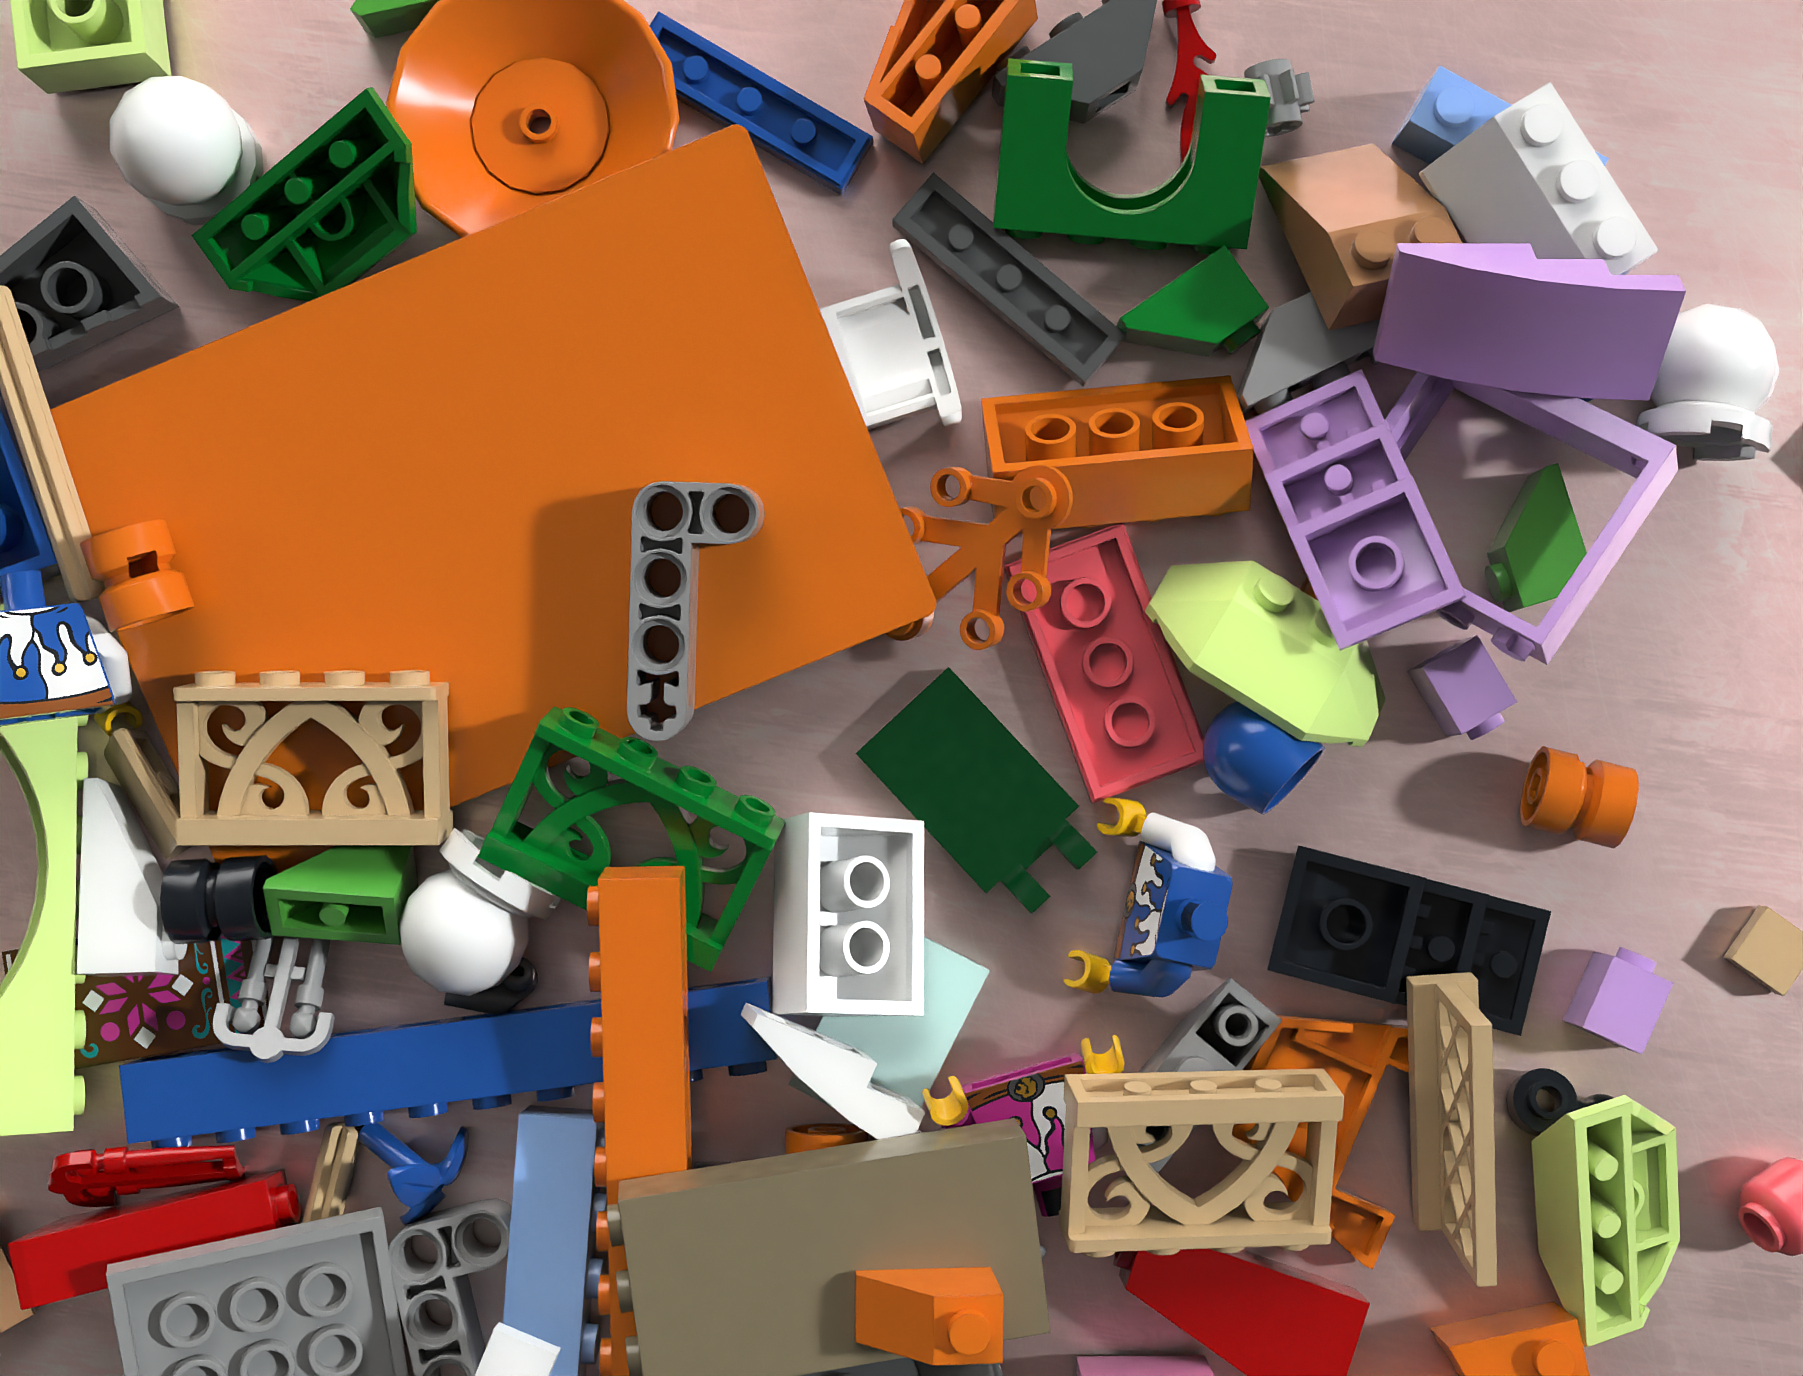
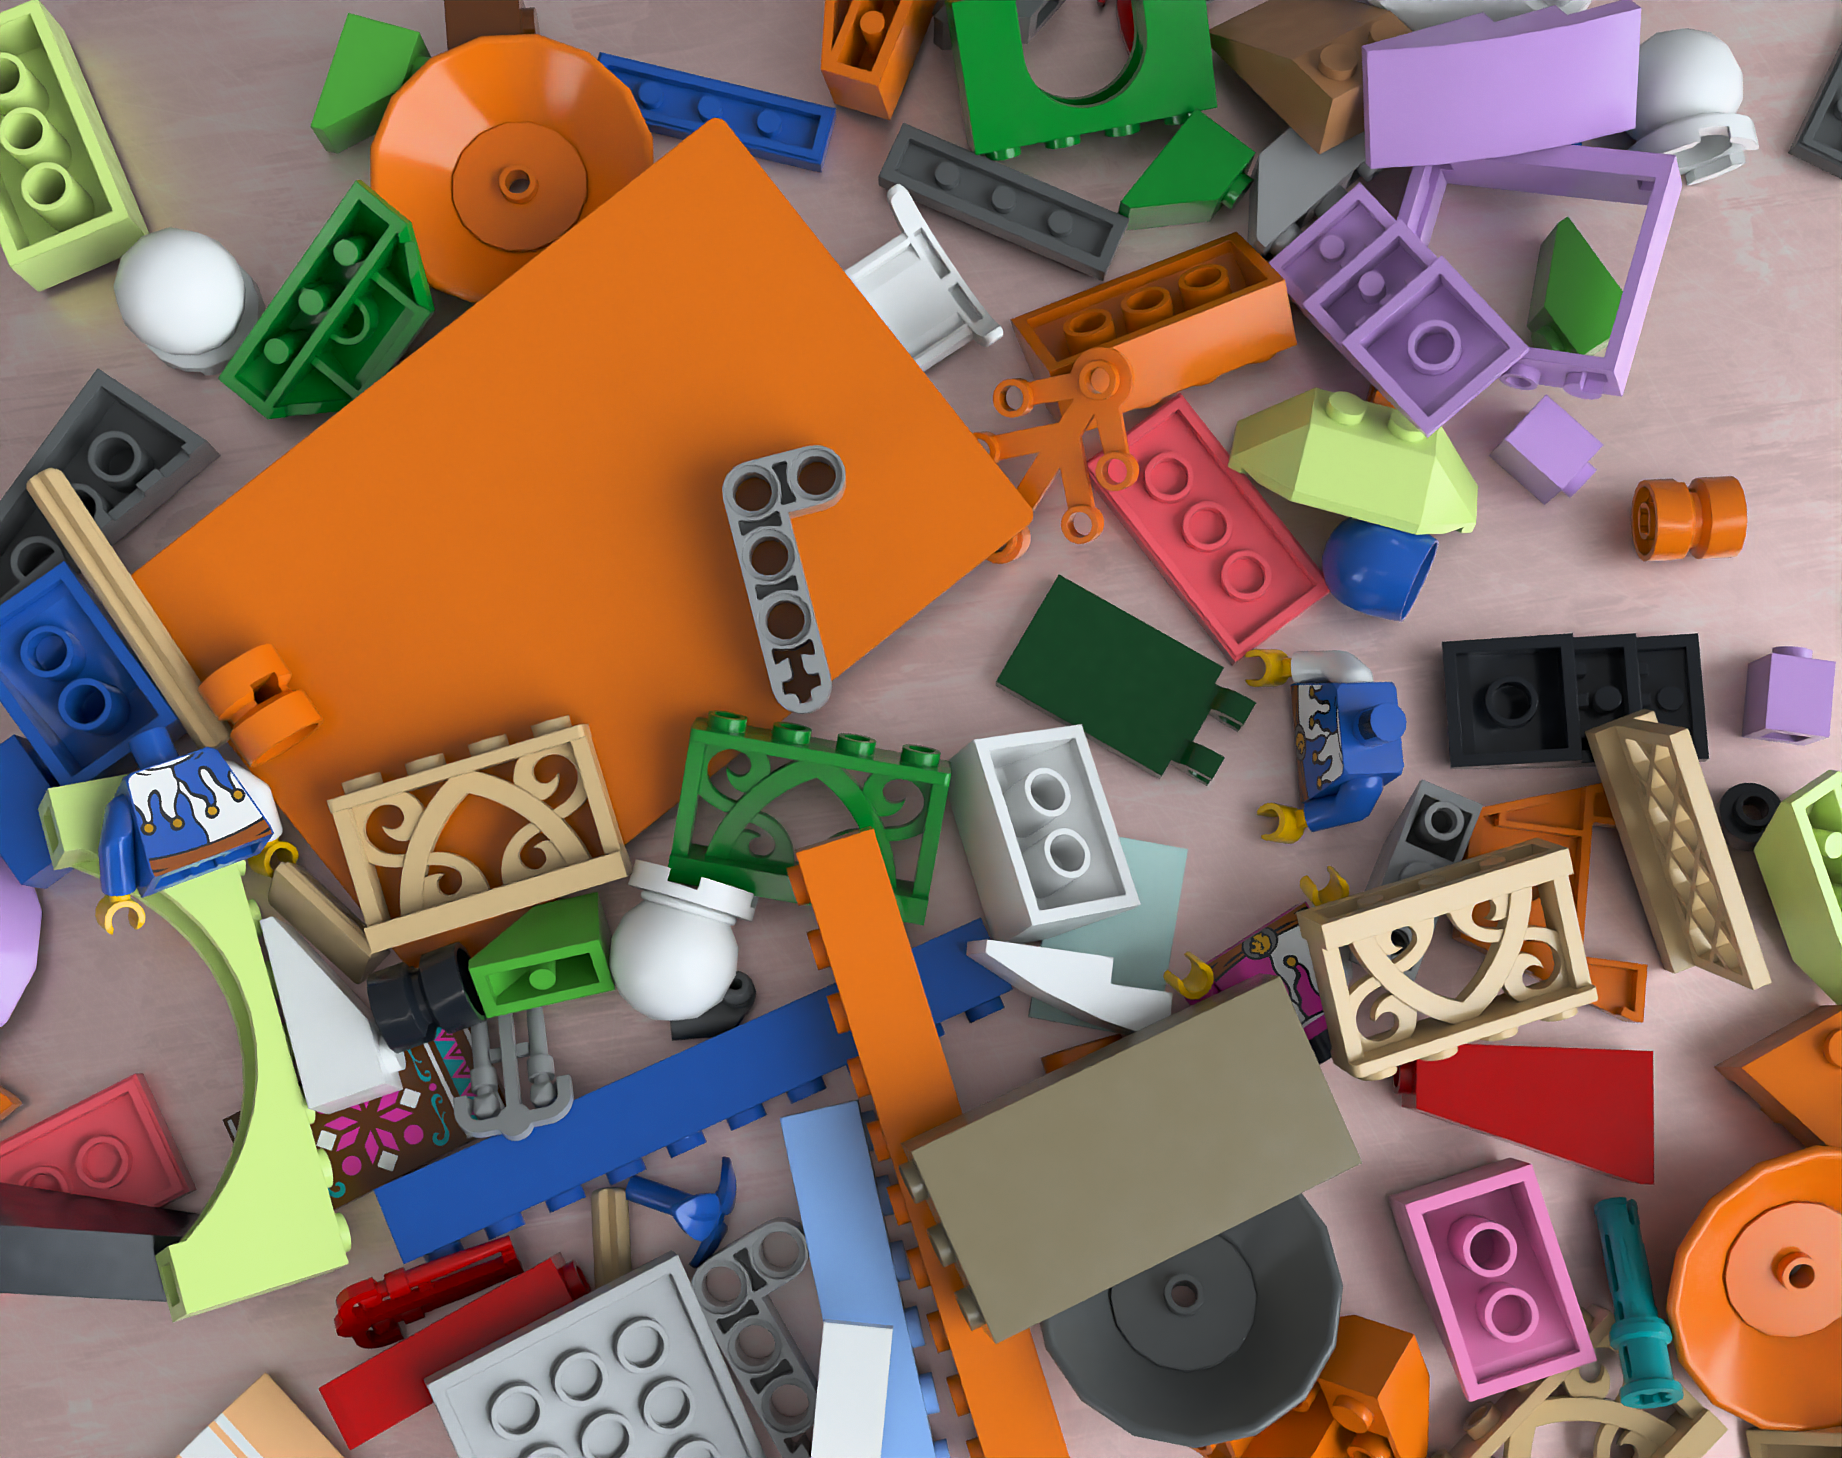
camera: 20 degrees left, 5 degrees down
orange slope [854,1267,1004,1365] -> none

